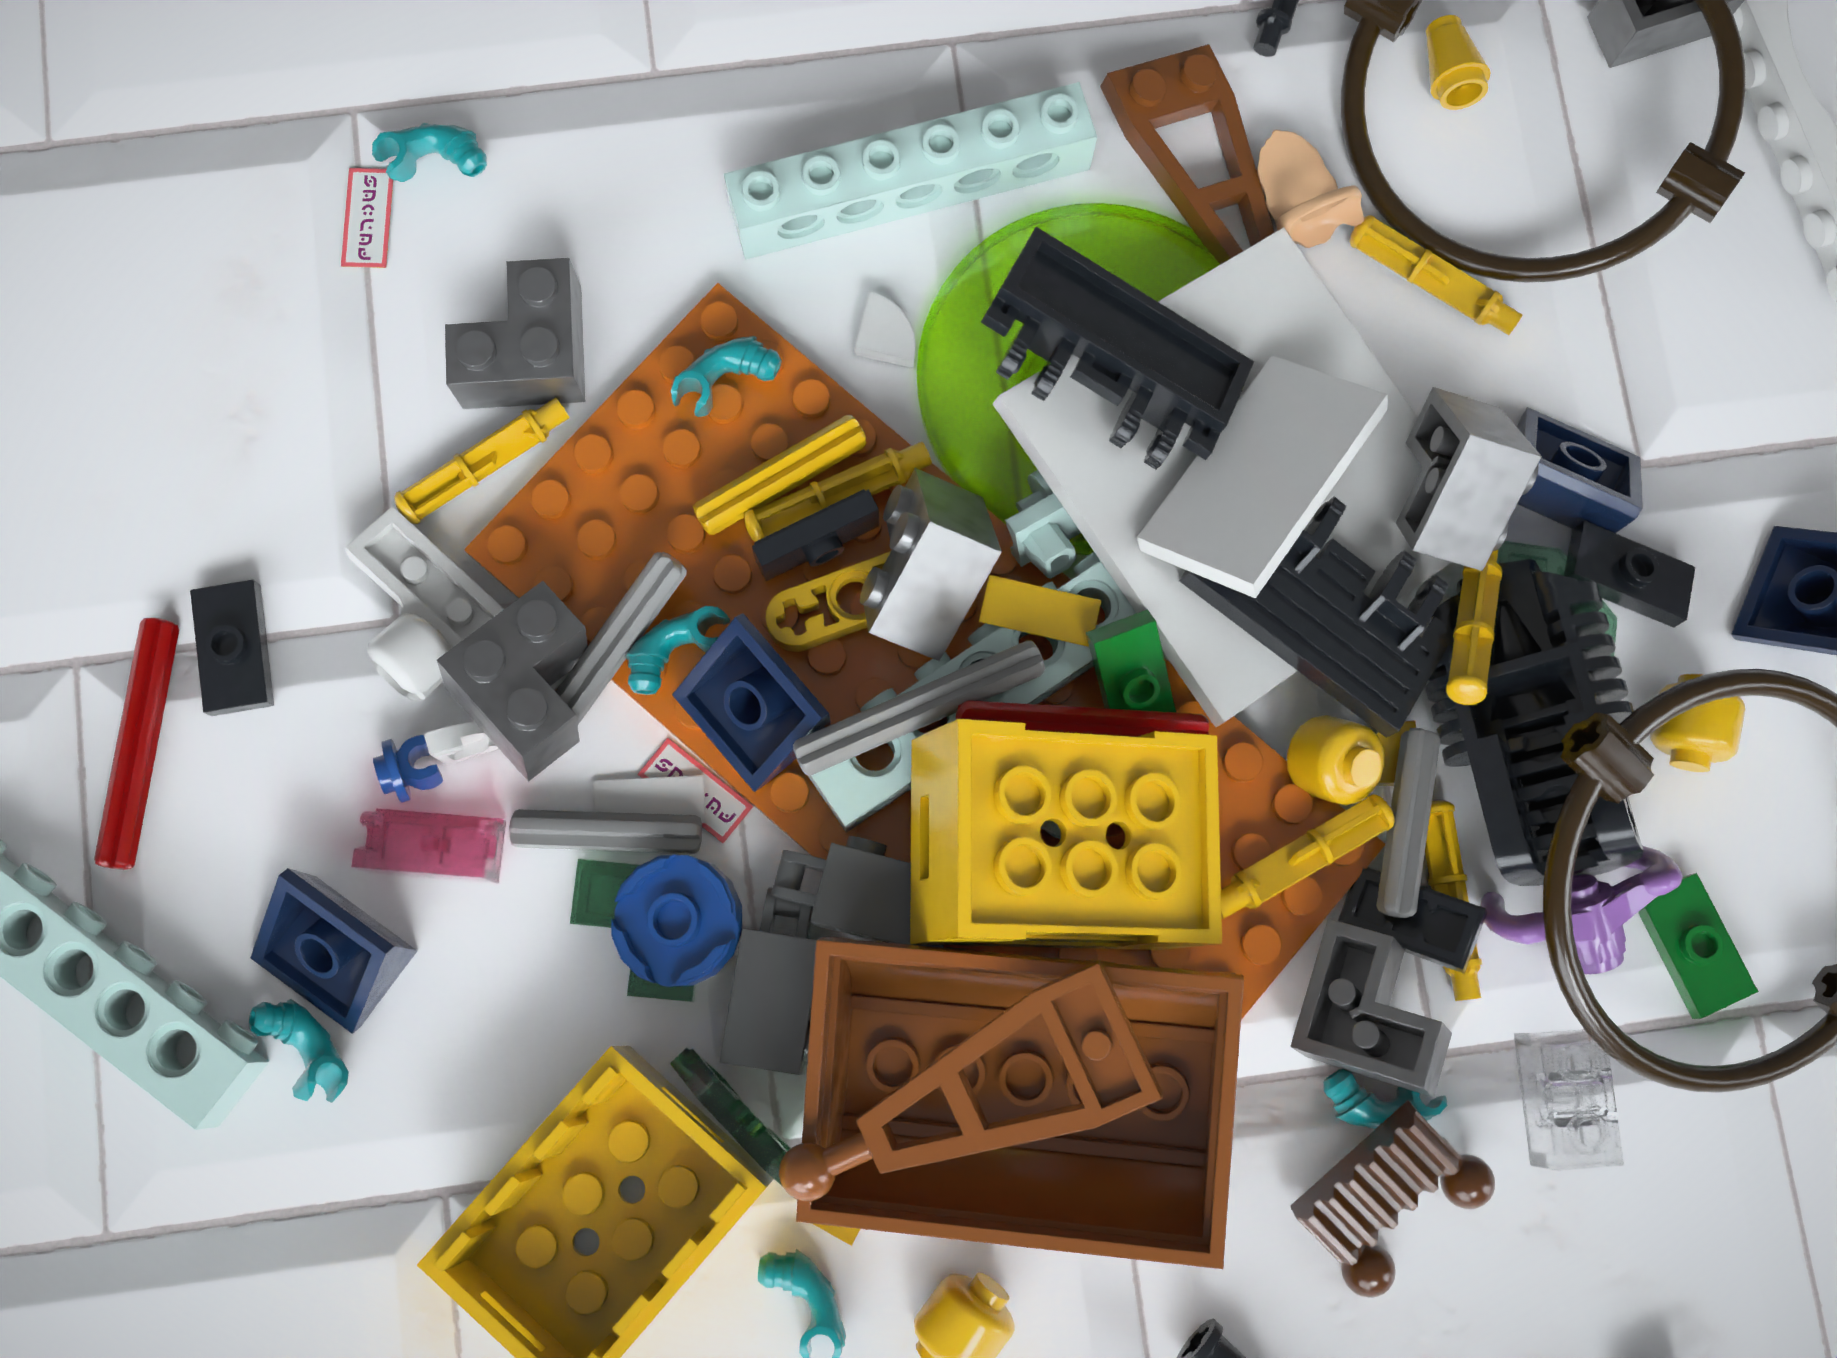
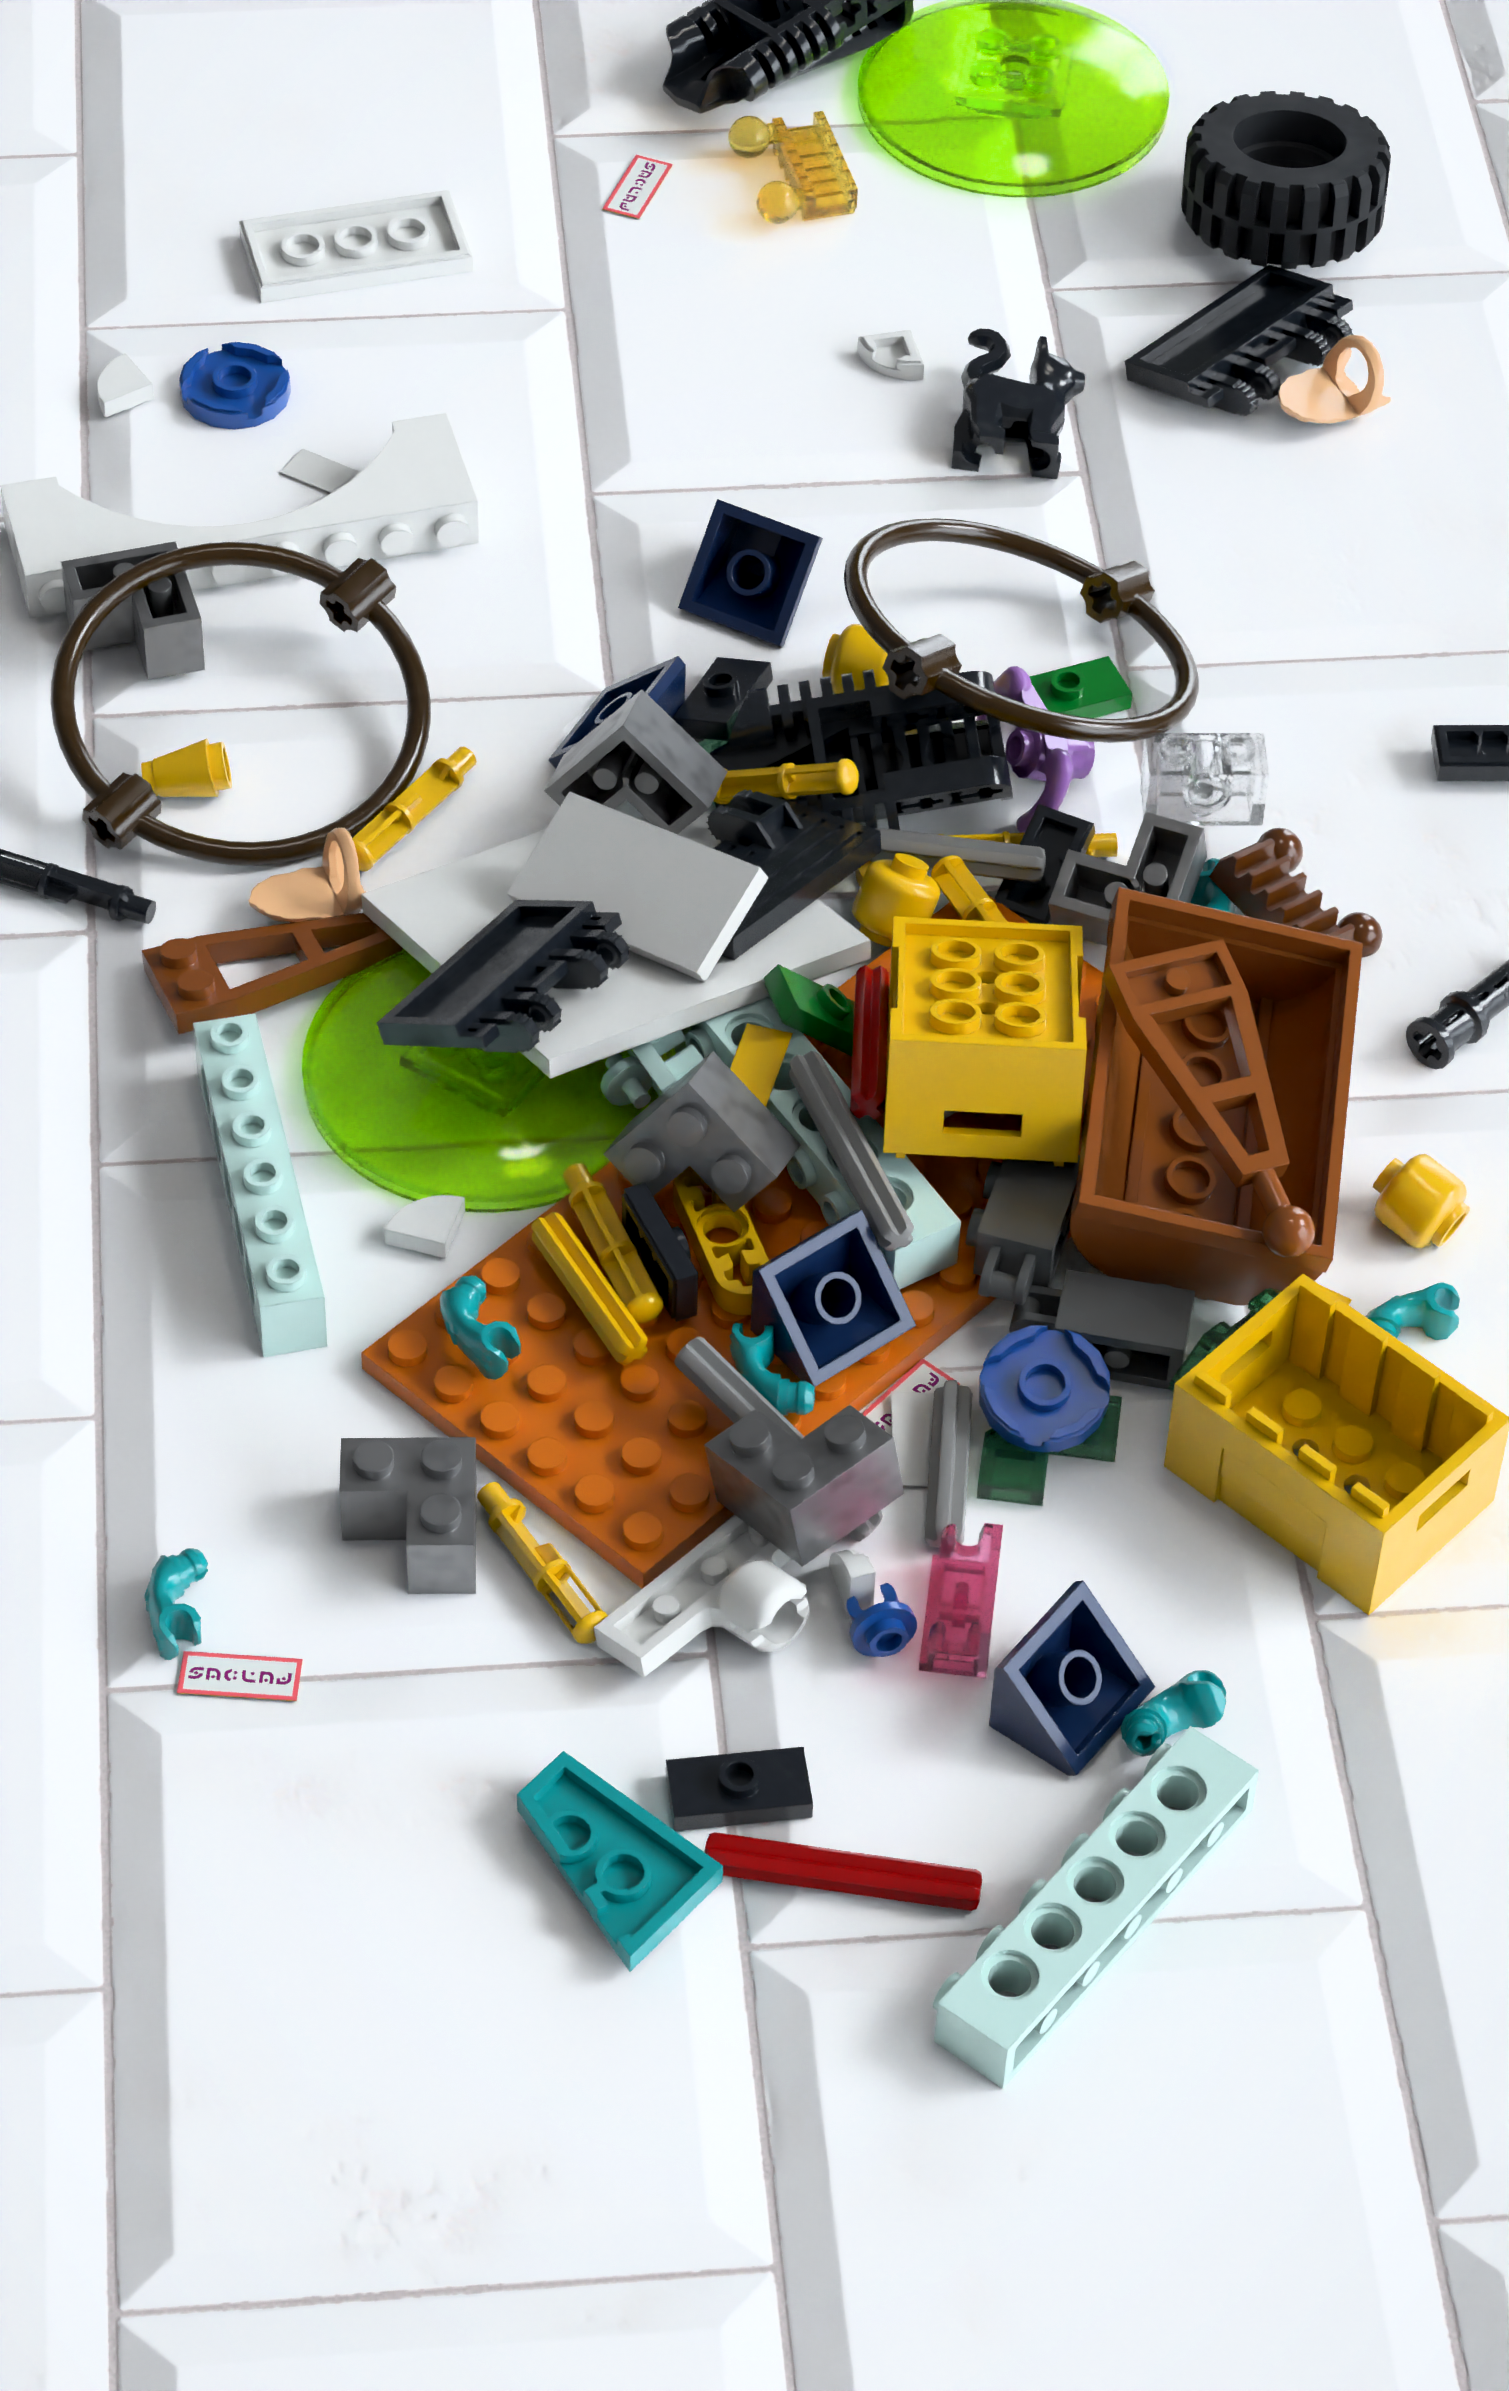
camera: 85 degrees left, 30 degrees down
none -> teal wing [517,1751,723,1972]

